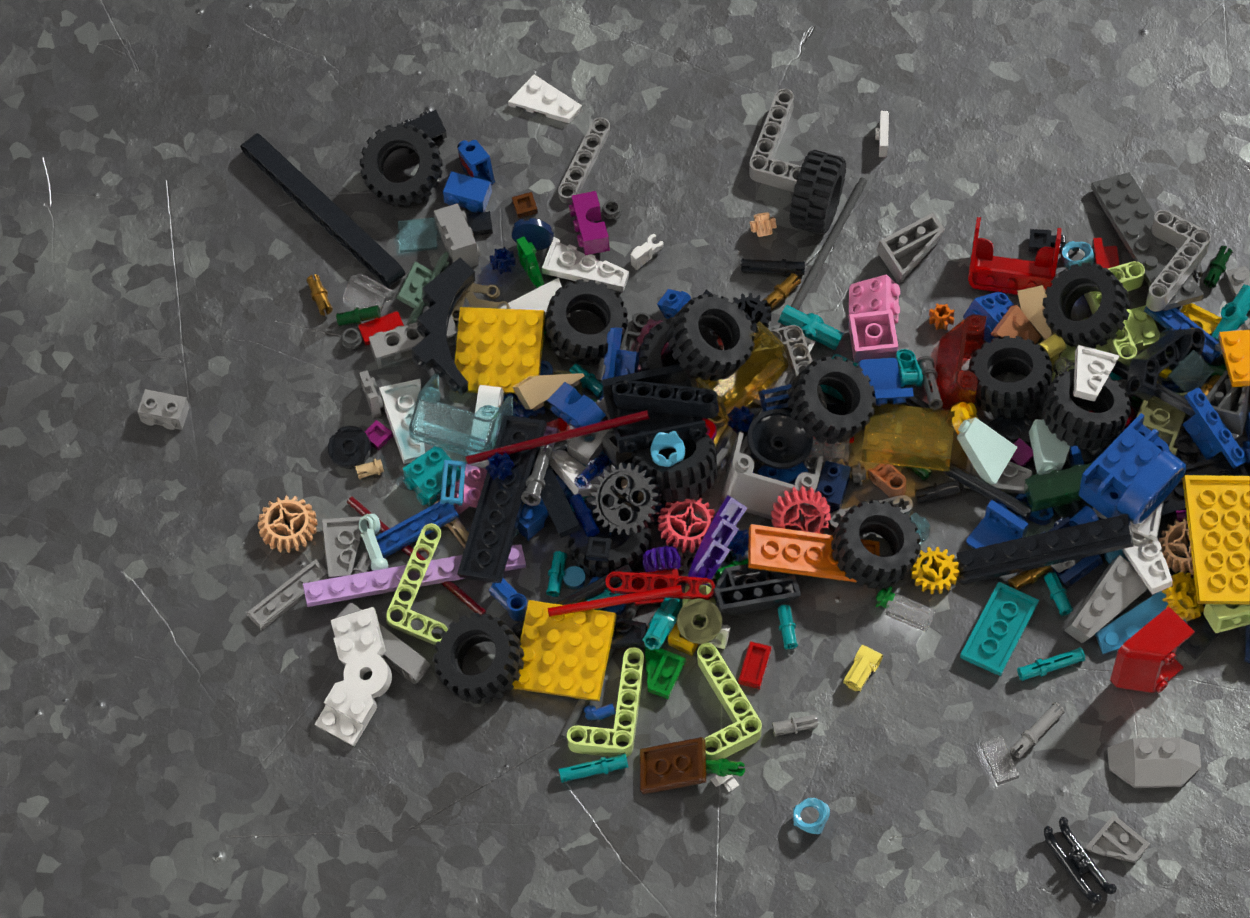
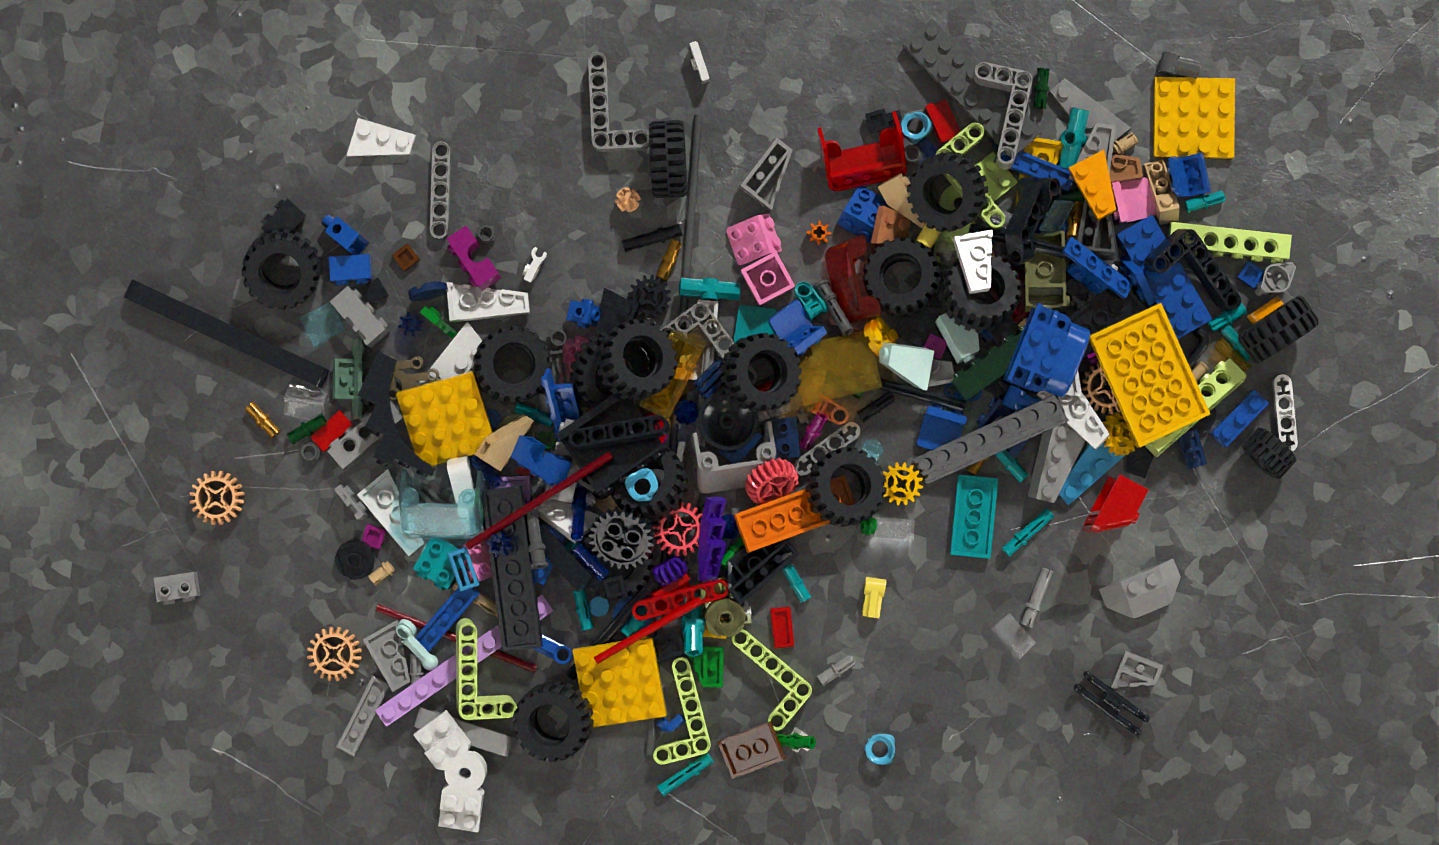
camera: 25 degrees left, 25 degrees up
none -> light nougat gear [190,471,245,525]
none -> magenta pin [799,412,828,451]

